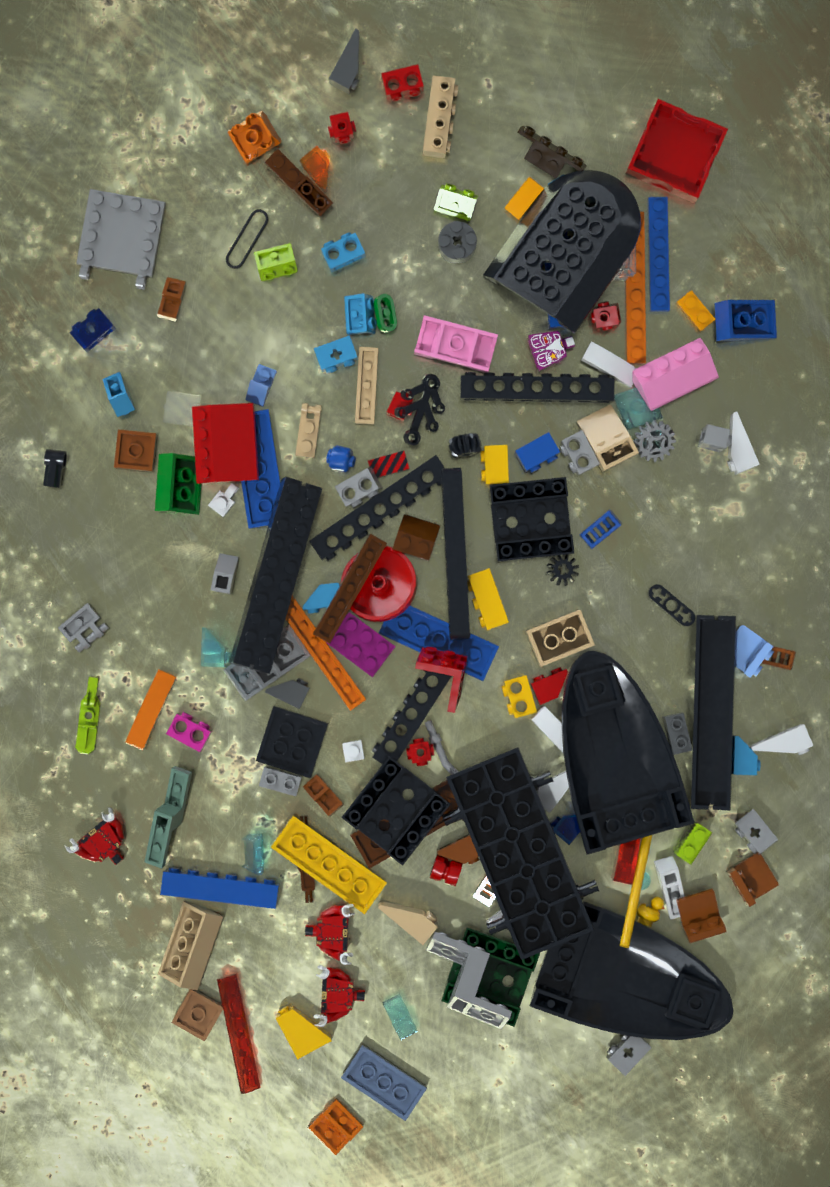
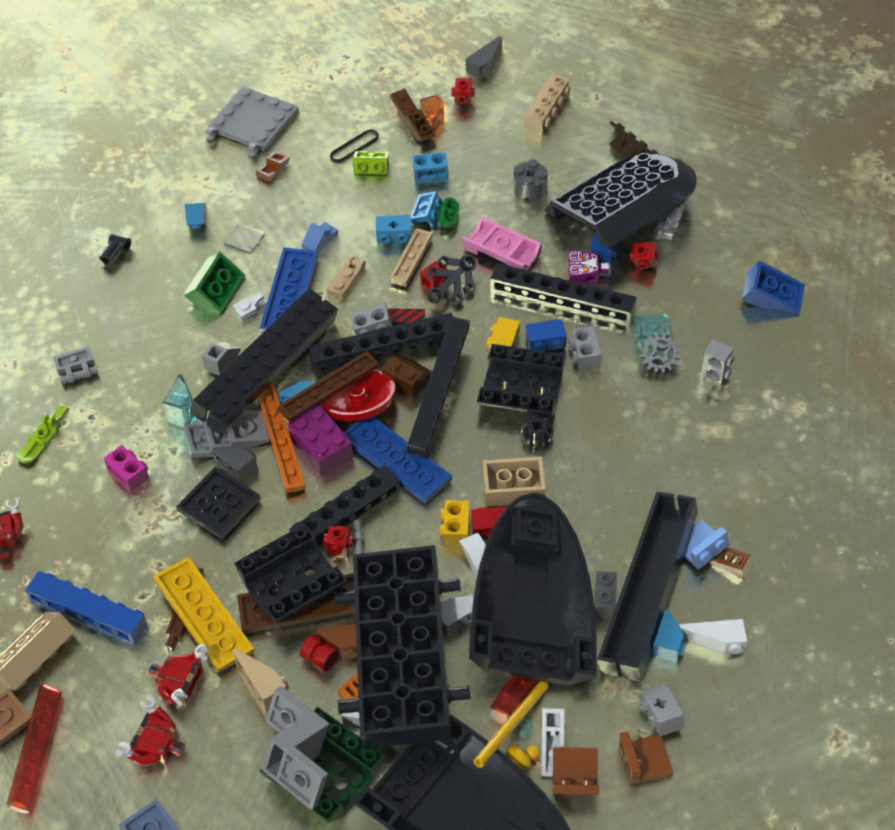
camera: 25 degrees right, 35 degrees down
clear blue brick [70,308,116,353] -> none
dark orange plate [114,429,157,472] -> none
orange slope [125,670,176,750] -> none
sand green bracket [144,766,192,869] -> none
red slope [192,403,259,484] -> none
orange slope [228,111,281,164] -> none
clear light blue slope [241,834,264,876] -> none
light grey brick [259,766,302,796] -> none
yellow slope [276,1006,333,1060] -> none
dark orange slope [303,774,344,817] -> none
blue head [326,445,356,472] -> none
white plate [342,740,365,762] -> none
red brick [381,64,424,101] -> none
clear light blue slope [382,994,418,1040] -> none
red bracket [415,647,468,713] -> none
bracket [434,184,478,221] -> none
black gear [449,433,482,458] -> none
yellow brick [467,568,509,631] -> none
light orange slope [505,177,544,220] -> none
clear blue slope [551,813,580,845] -> none
tan slope [577,404,639,472] -> none
blue slope [580,509,622,549] -> none
white slope [581,341,637,388] -> none
orange plate [625,212,646,364] -> none
red tile [626,99,728,204] -> none
bright pink slope [632,338,719,411] -> none
blue plate [648,197,670,312] -> none
black beam [648,584,695,626] -> none
lime brick [673,821,712,865] -> none
light orange plate [676,290,715,332] -> none
white slope [727,412,759,475] -> none

